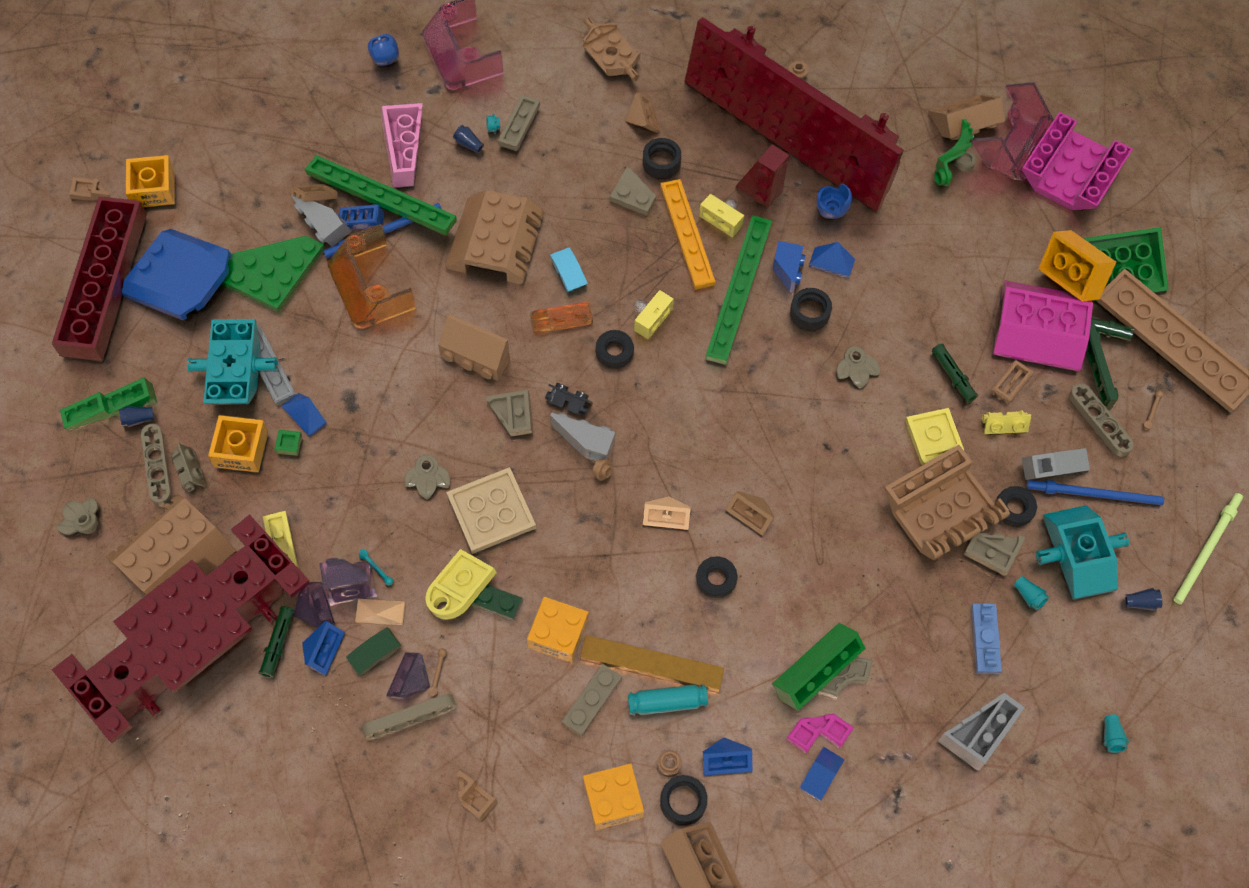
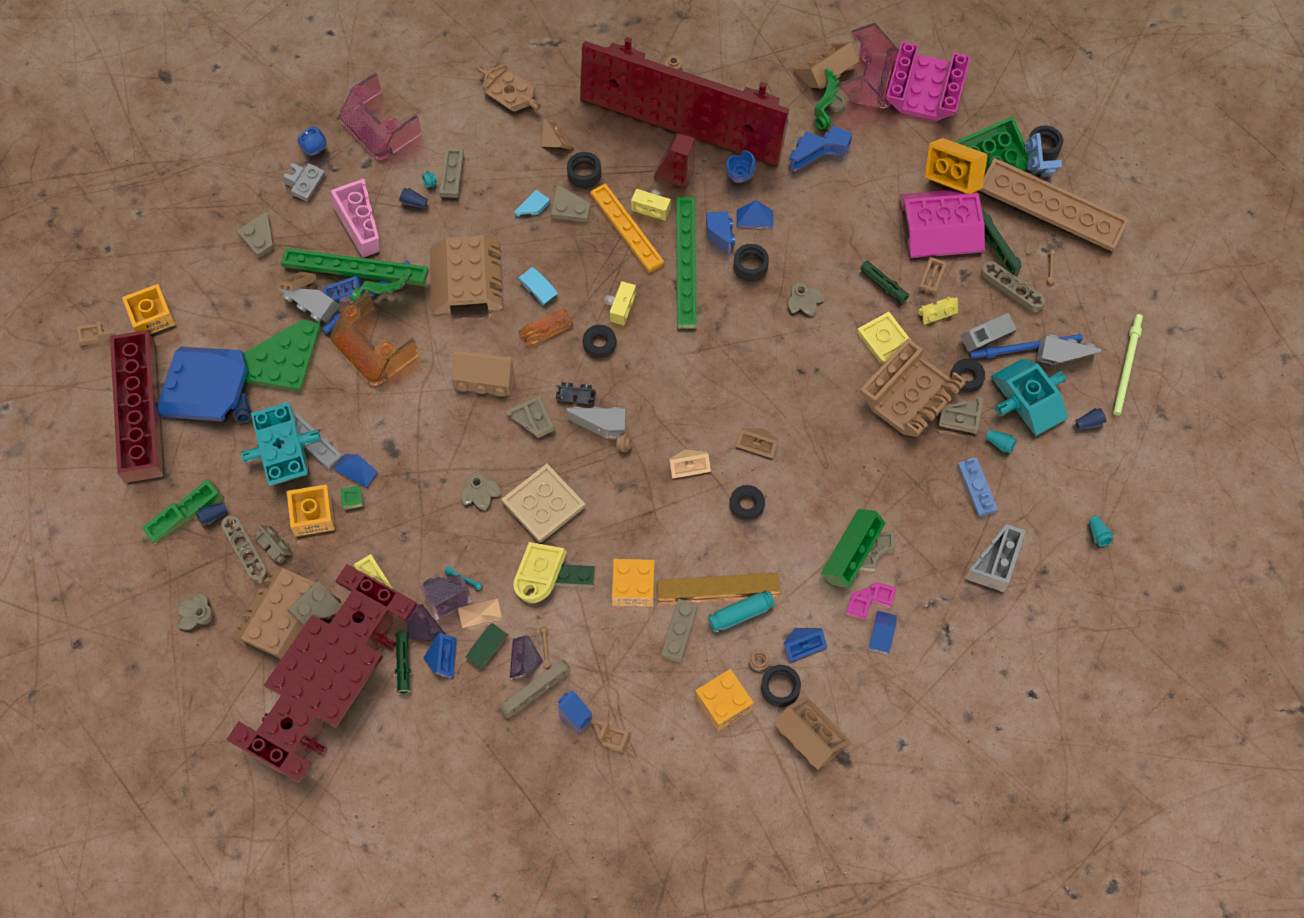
camera: 15 degrees left, 0 degrees up
dark green pin [1091,317,1134,342] -> none
none -> dark blue cone [233,393,252,423]
none -> dark tan wing [236,212,274,258]
none -> light grey plate [283,163,325,202]
none -> dark tan wing [287,581,342,625]
none -> green plant [350,271,411,306]
none -> medium azure tile [514,190,550,217]
none -> blue slope [558,690,592,734]
none -> blue arch [789,126,853,170]
none -> medium blue bracket [1025,133,1062,178]
none -> black tyre [1029,125,1063,161]
none -> light grey slope [1036,334,1101,365]

